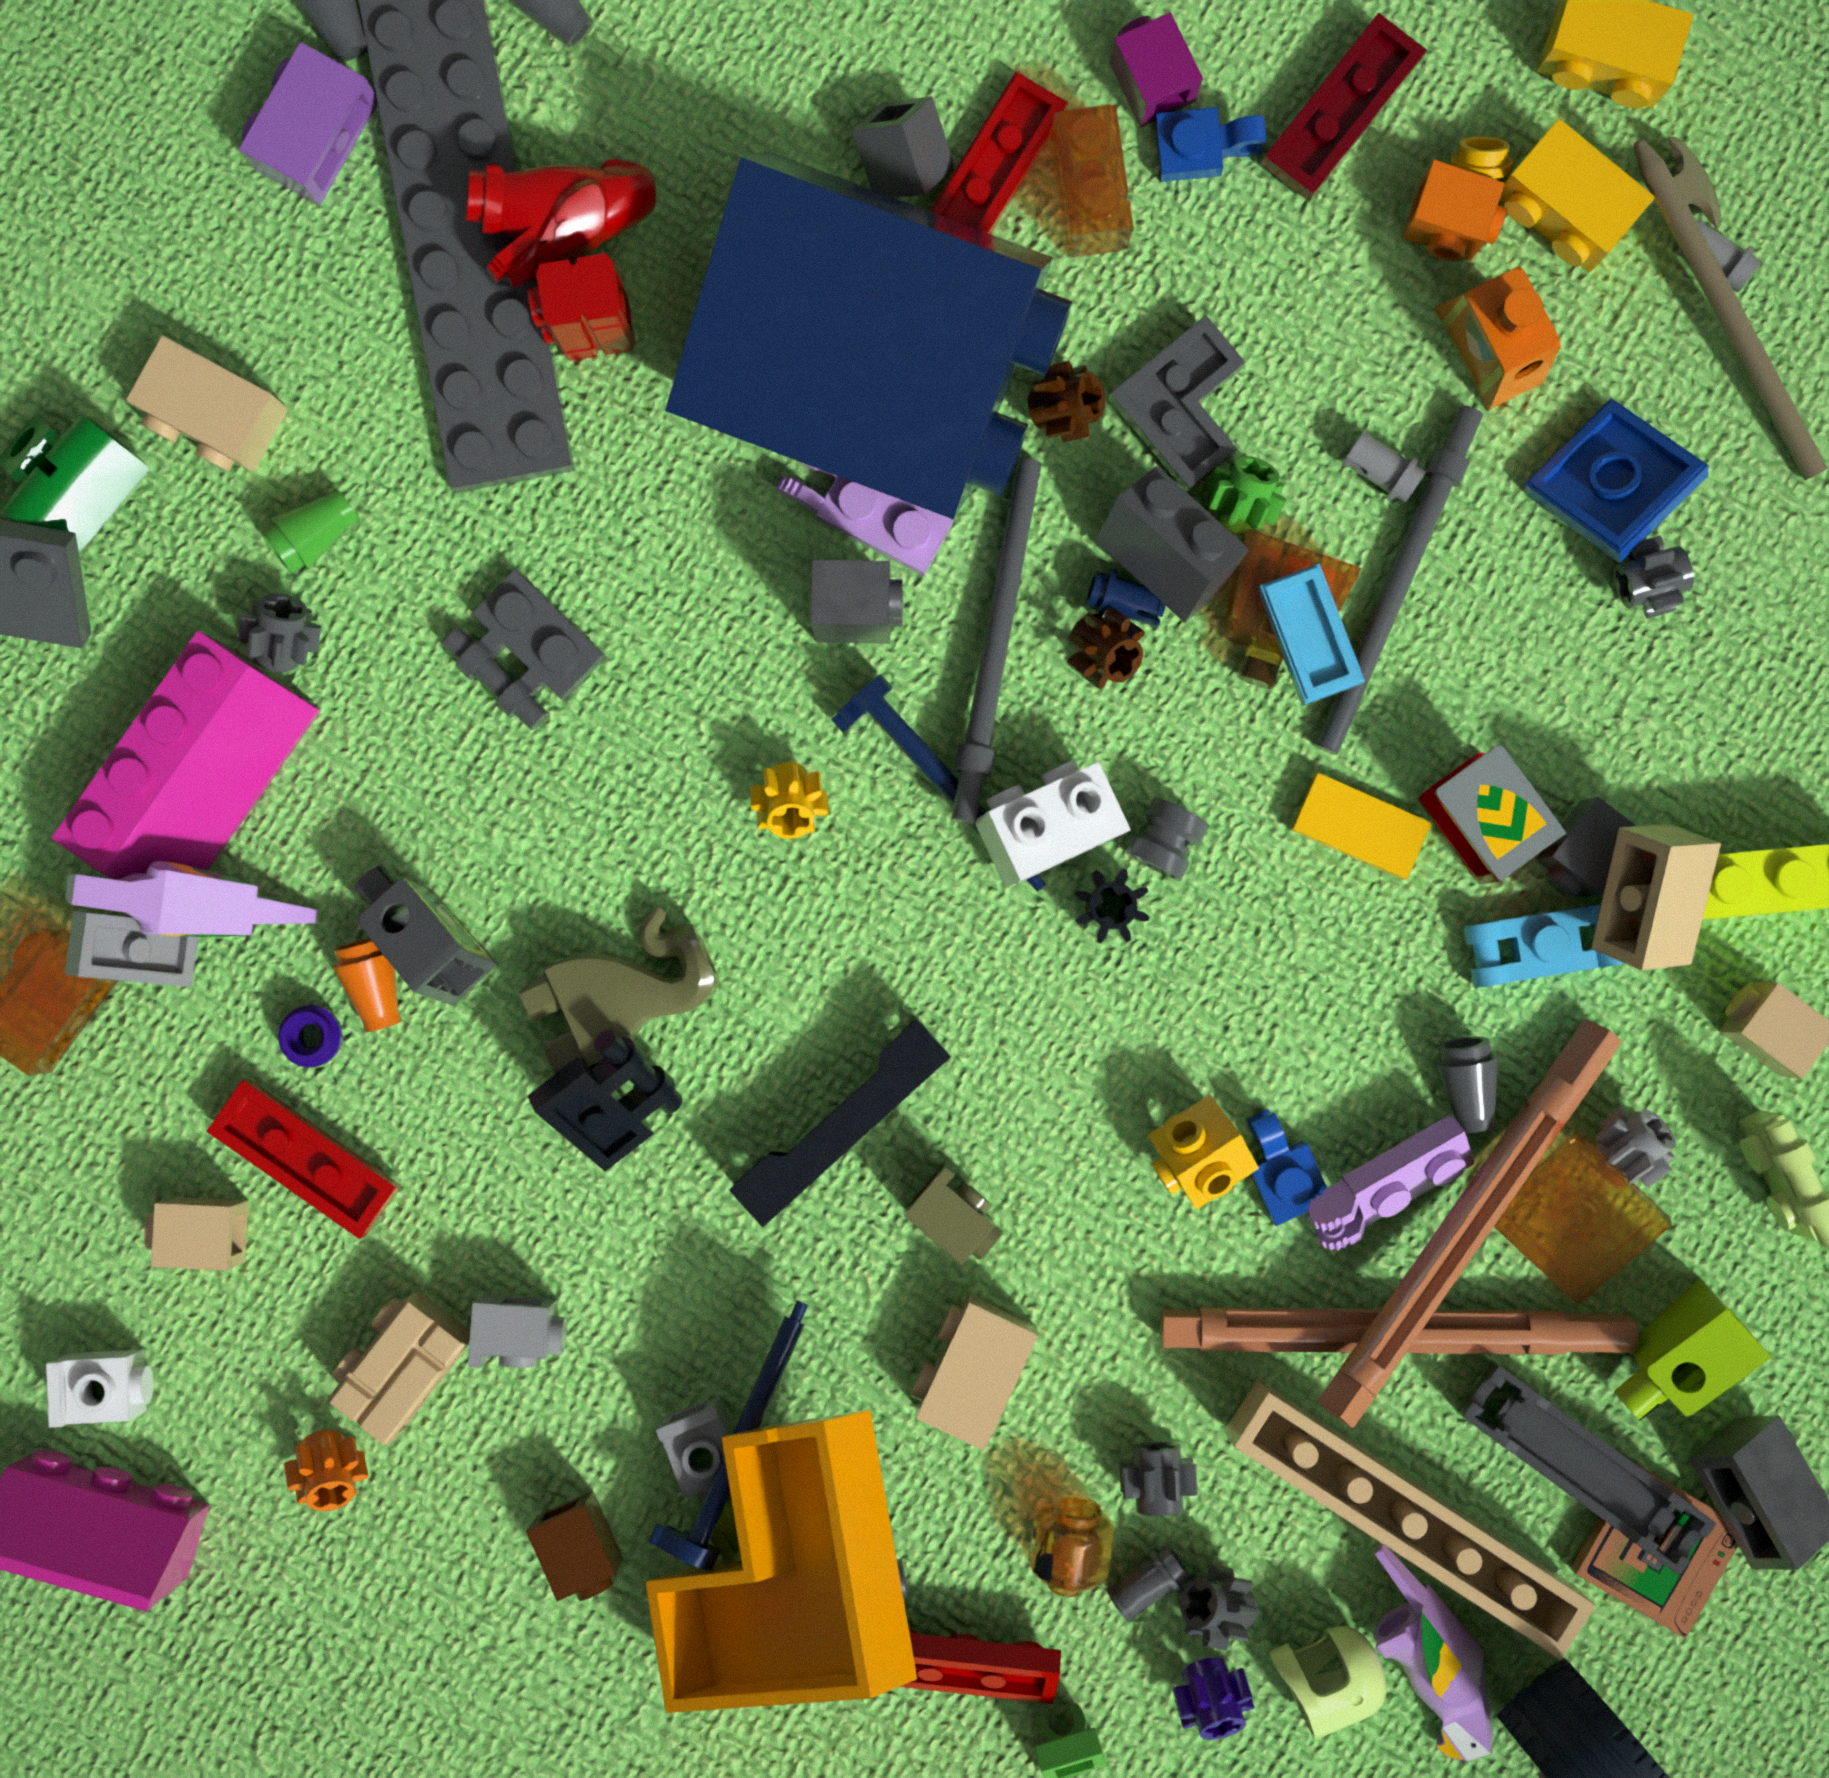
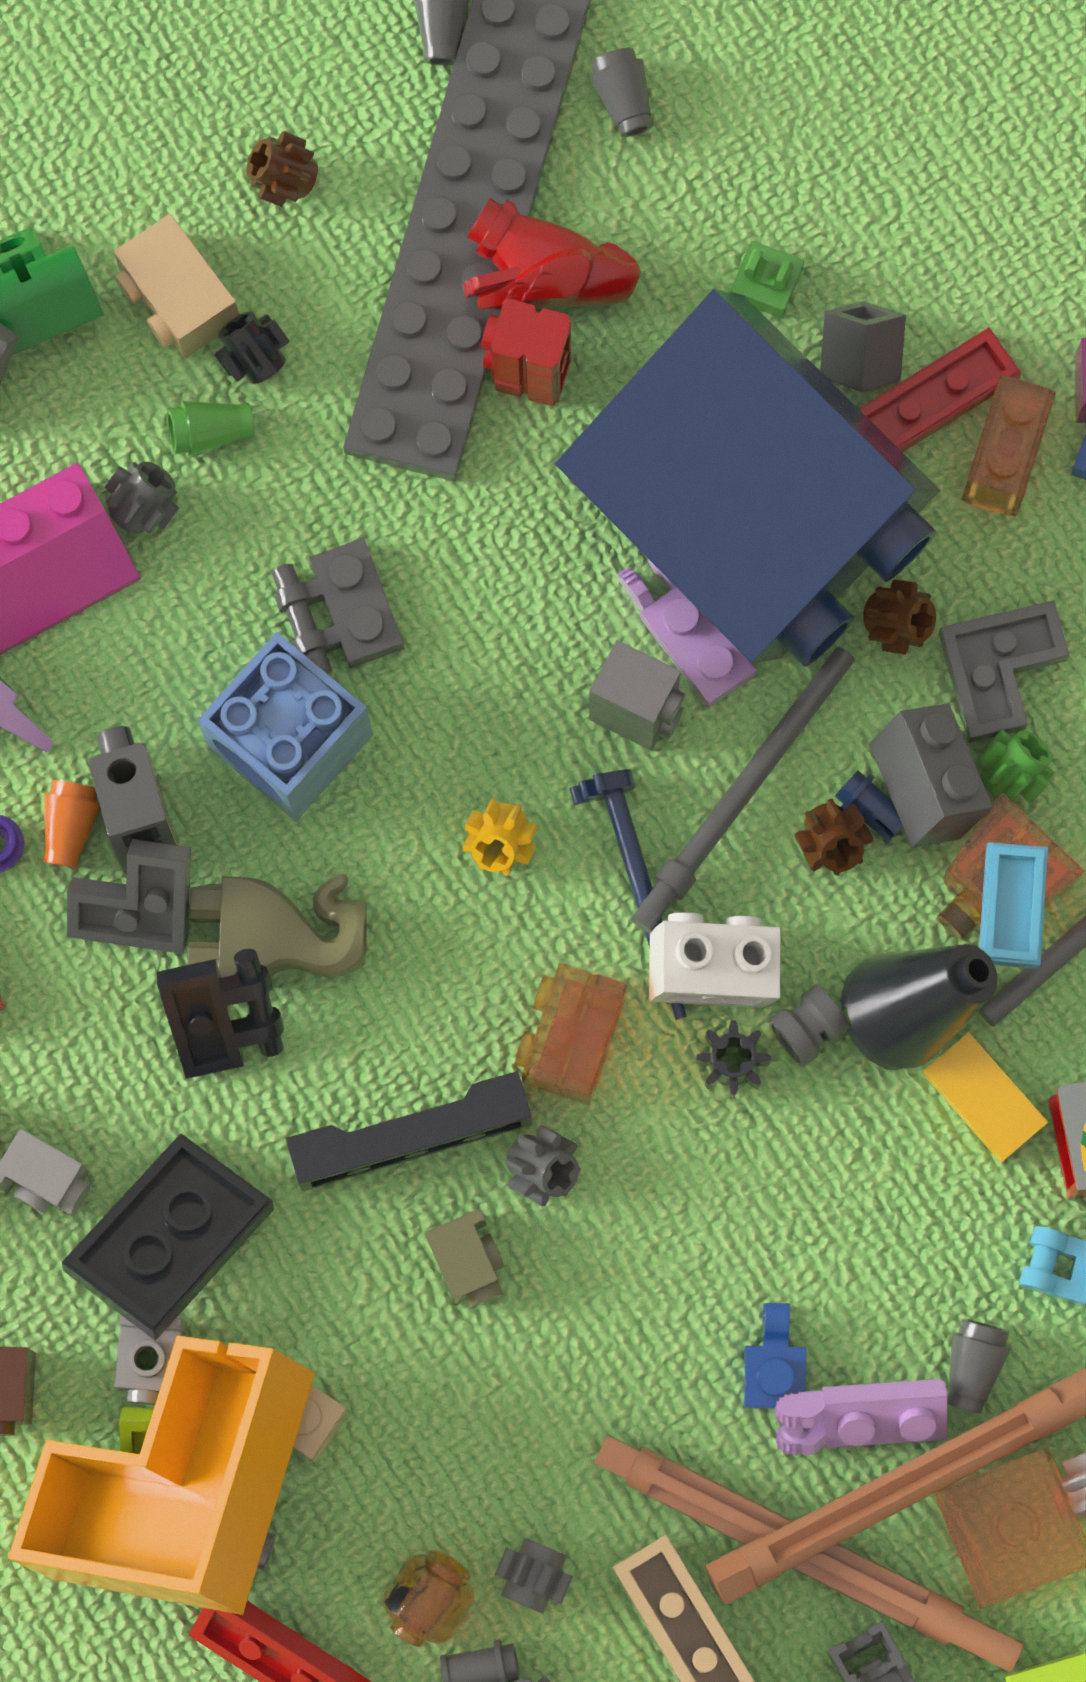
camera: 25 degrees right, 10 degrees down
medium lavender brick [239,42,378,206] -> none
dark blue piece [648,1300,808,1571] -> none
tan brick [909,1294,1039,1451] -> none
yellow brick [1147,1094,1259,1210] -> none
none -> black tile [61,1134,274,1341]
none -> dark grey plate [67,839,191,954]
none -> medium blue brick [197,632,373,822]
none -> black gear [214,312,289,384]
none -> reddish brown gear [247,131,318,207]
none -> tan brick [293,1385,350,1463]
none -> dark grey gear [505,1126,581,1206]
none -> clear orange brick [514,963,628,1105]
none -> bright green tile [730,240,805,319]
none -> black cone [840,944,998,1070]

